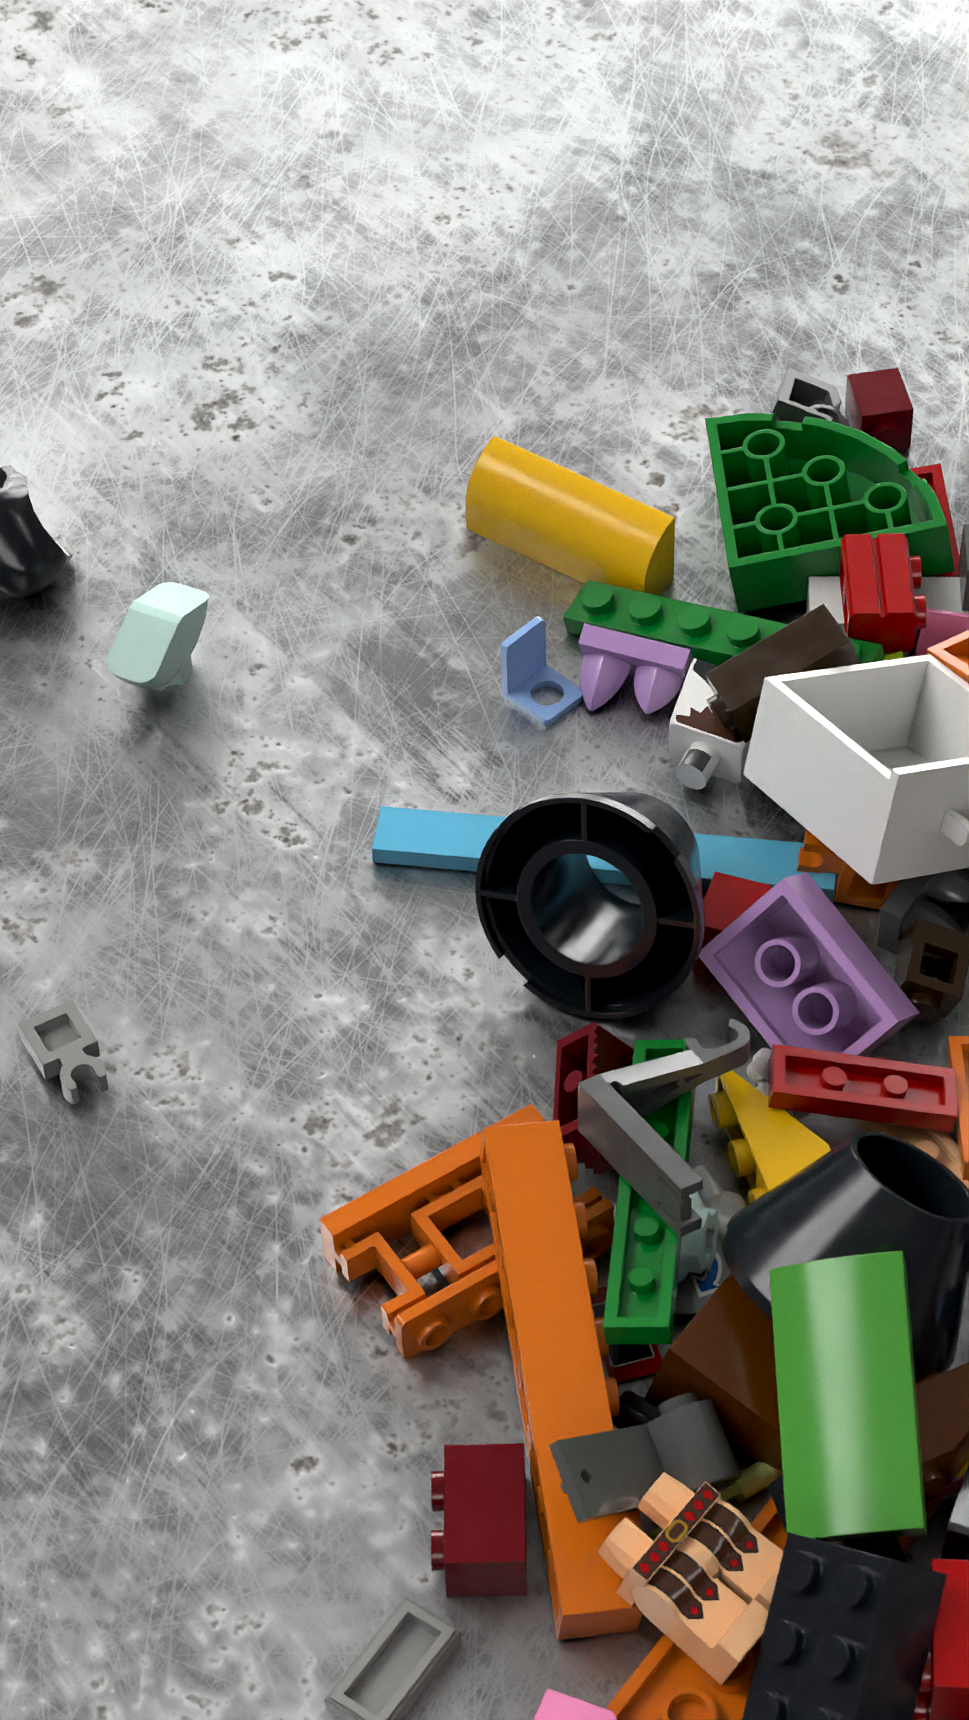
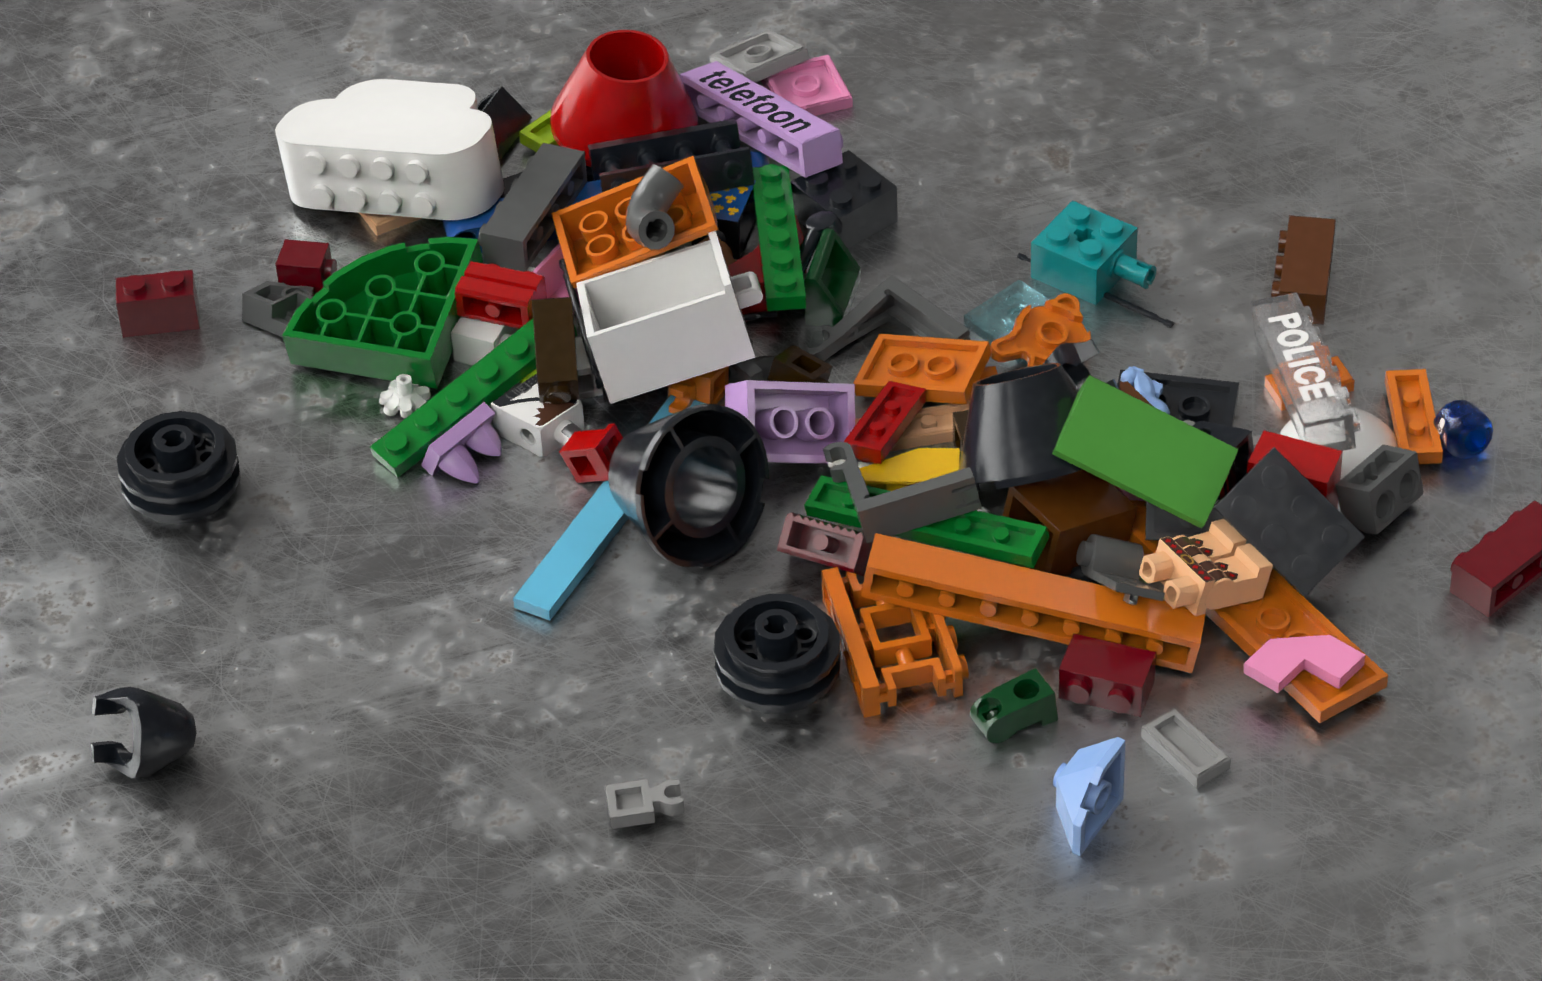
camera: 70 degrees left, 5 degrees down
light aqua piece [107,582,209,692] -> none
yellow brick [465,436,675,596] -> none
light blue bracket [500,616,584,726] -> none
none -> dark red brick [116,269,200,338]
none -> black wheel [116,411,241,524]
none -> white plant [379,374,431,418]
none -> red brick [559,423,623,483]
none -> black wheel [713,594,841,714]
none -> dark green leg [970,668,1058,743]
none -> light blue slope [1053,737,1126,856]

